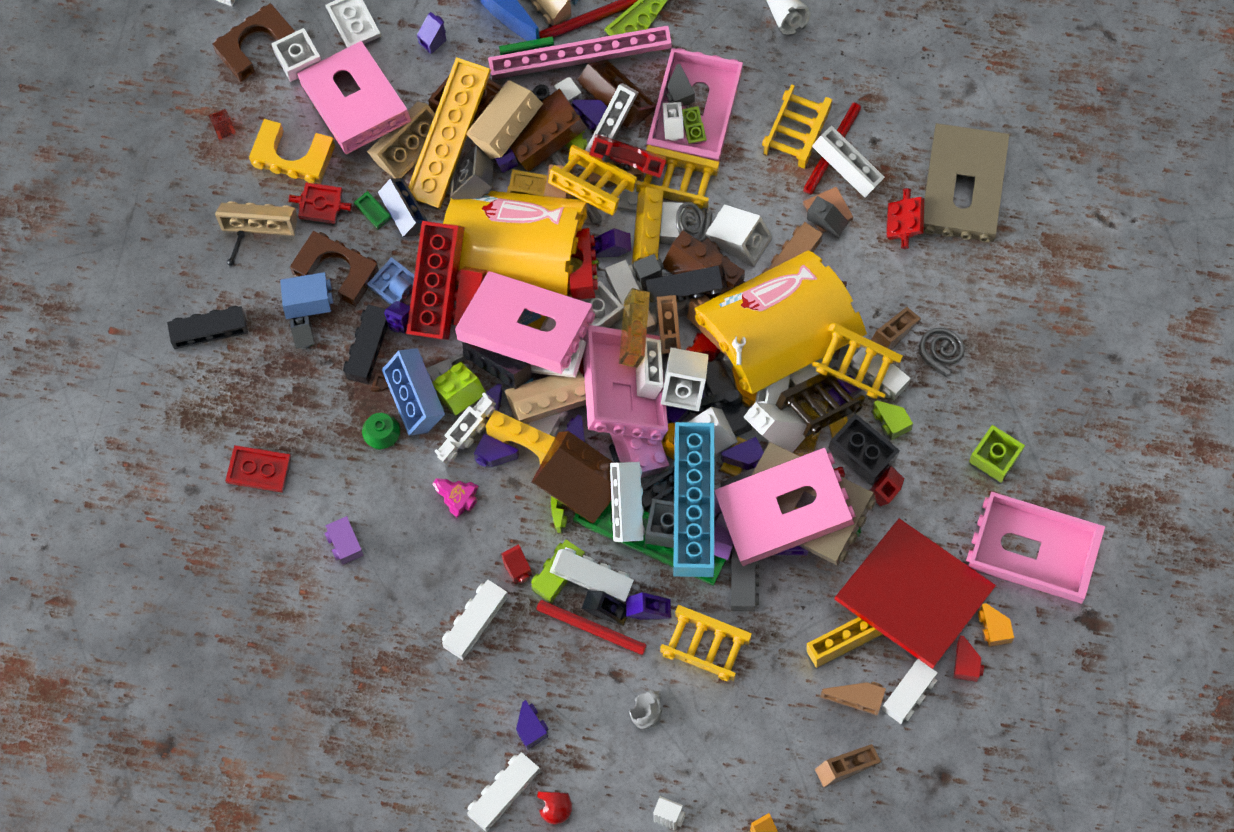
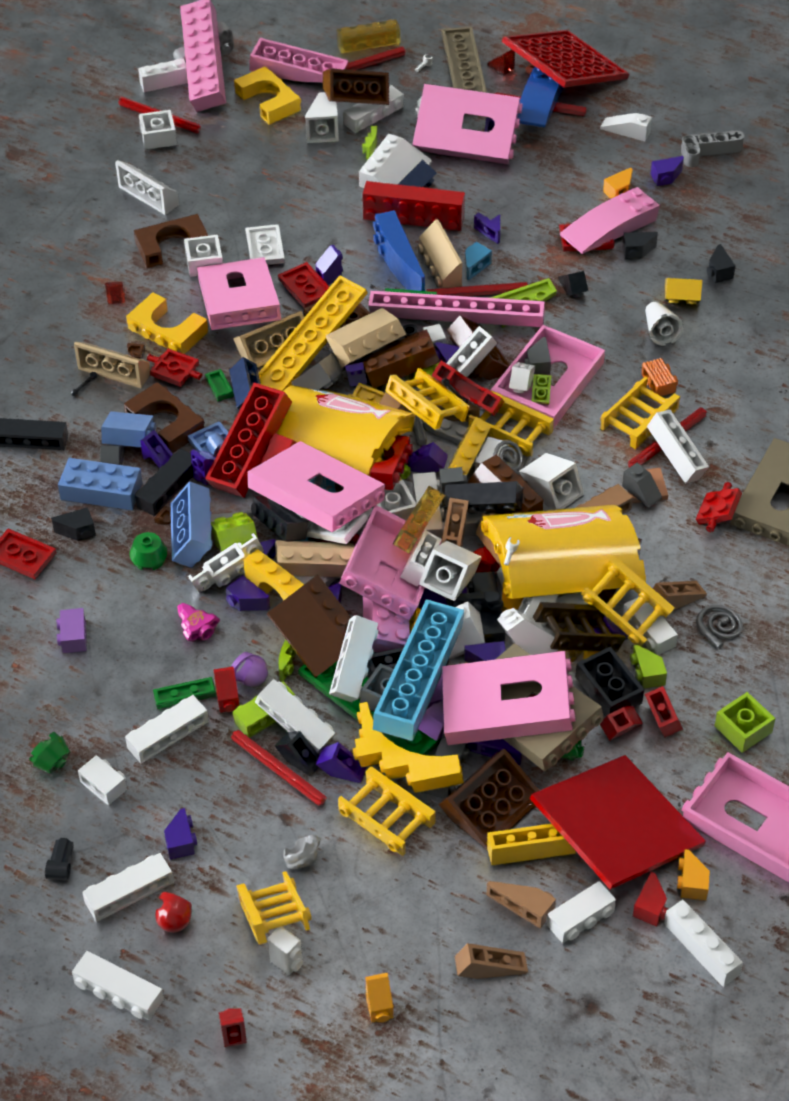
camera: 15 degrees right, 20 degrees down
none -> green cone [29,732,70,774]
none -> black piece [45,838,74,881]
none -> black slope [51,507,96,541]
none -> medium blue brick [58,458,143,510]
none -> white brick [78,755,127,805]
none -> reddish brown tile [127,343,145,359]
none -> dark purple slope [140,430,173,468]
none -> green tile [153,677,217,709]
none -> medium lavender helmet [231,652,268,687]
none -> yellow fence [236,871,312,945]
none -> red plate [278,262,330,308]
none -> yellow arch [353,702,464,793]
none -> reddish brown slope [438,748,540,850]
none -> orange brick [641,358,678,396]
none -> red brick [645,686,683,738]
none -> white brick [664,900,743,987]

